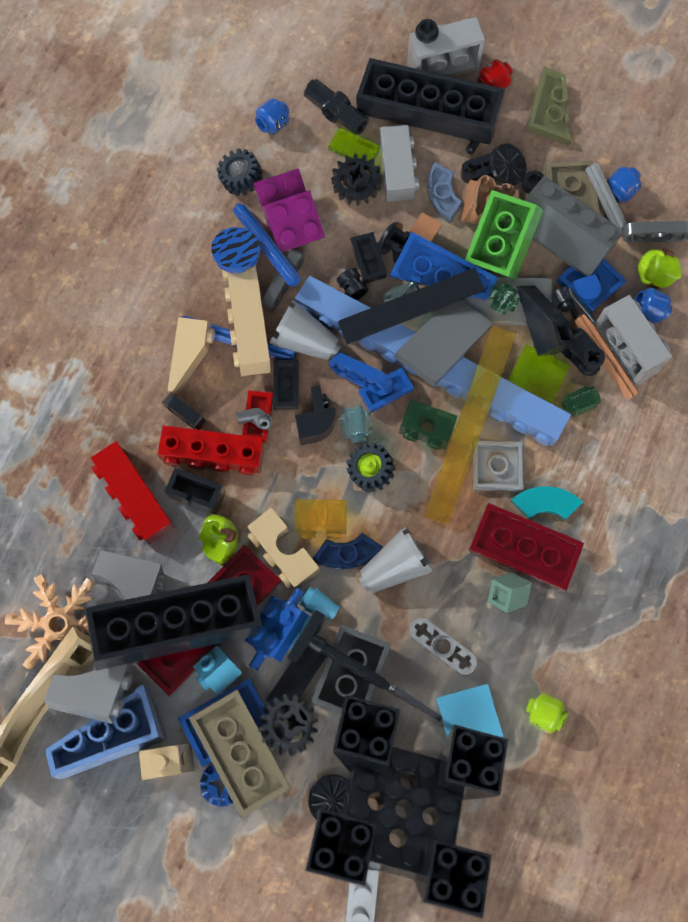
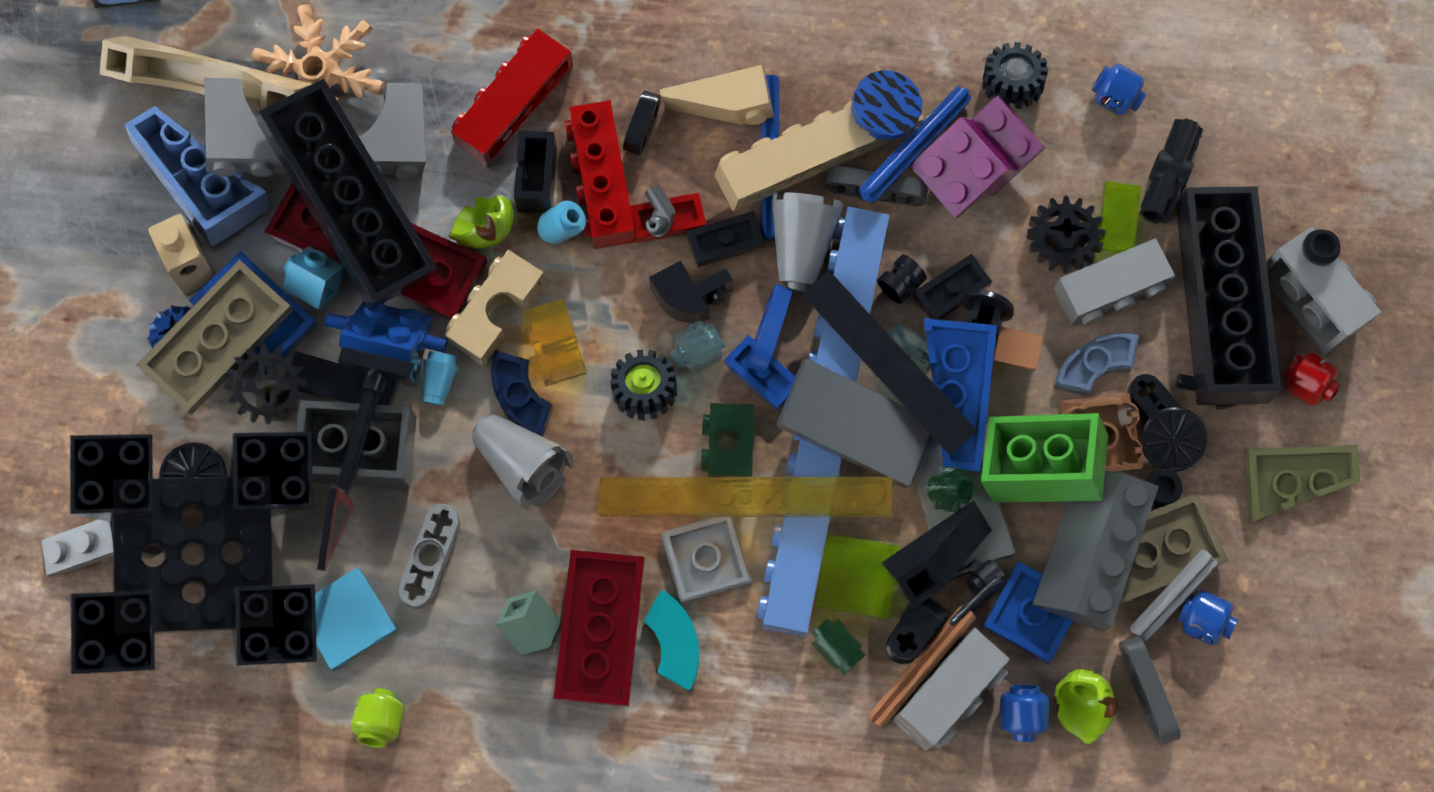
camera: 70 degrees right, 0 degrees up
blue tile [571,274,601,303] -> none
none -> medium azure brick [537,201,586,244]

